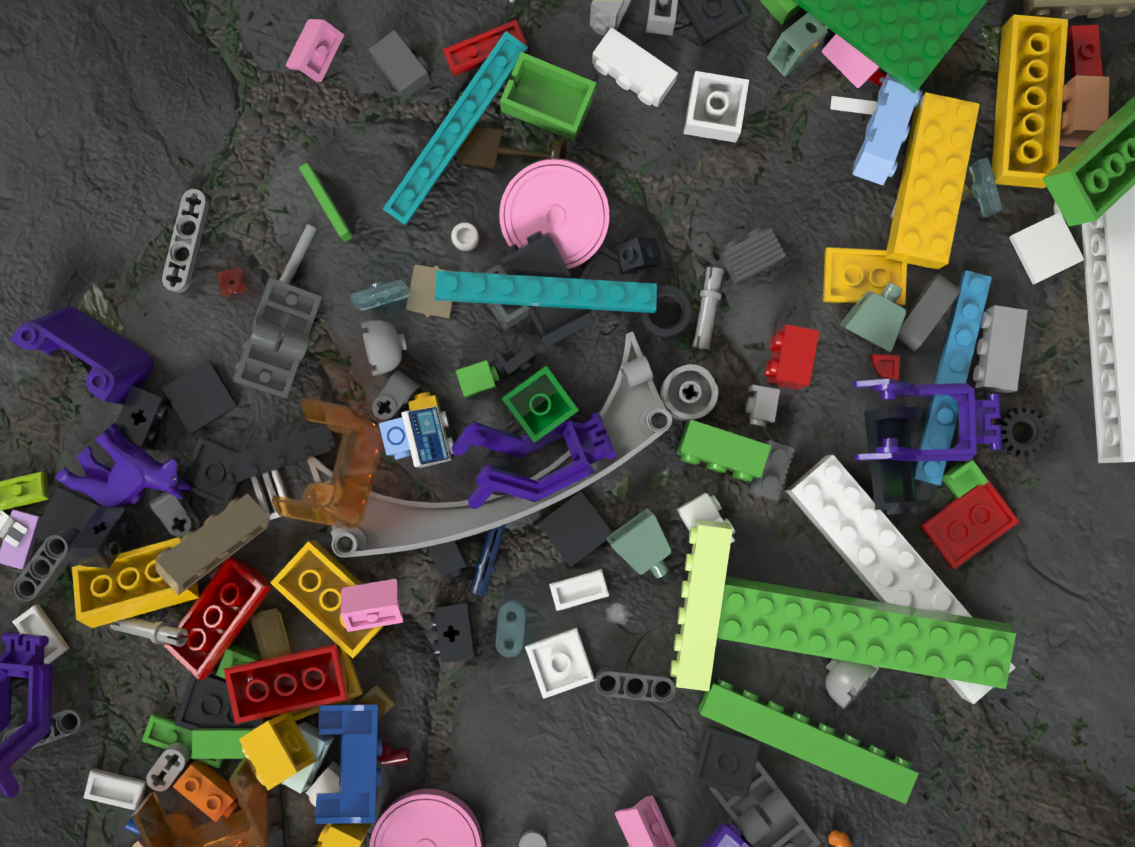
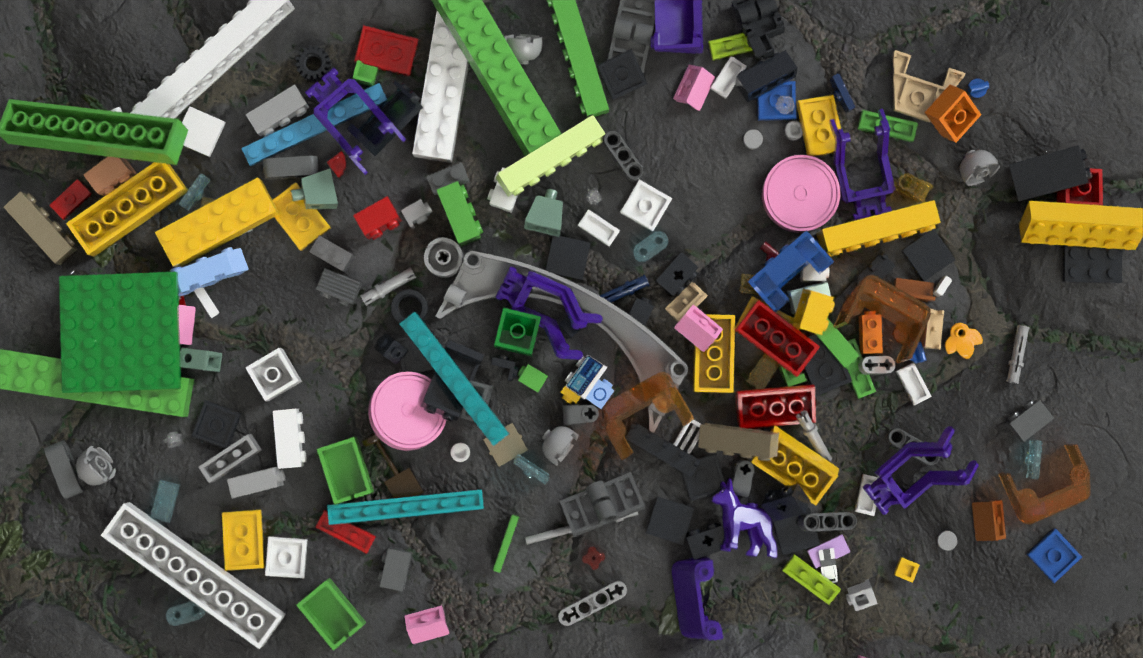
camera: 135 degrees left, 0 degrees up
none -> flat silver brick [310,235,355,273]
none -> tan hinge [665,282,708,322]

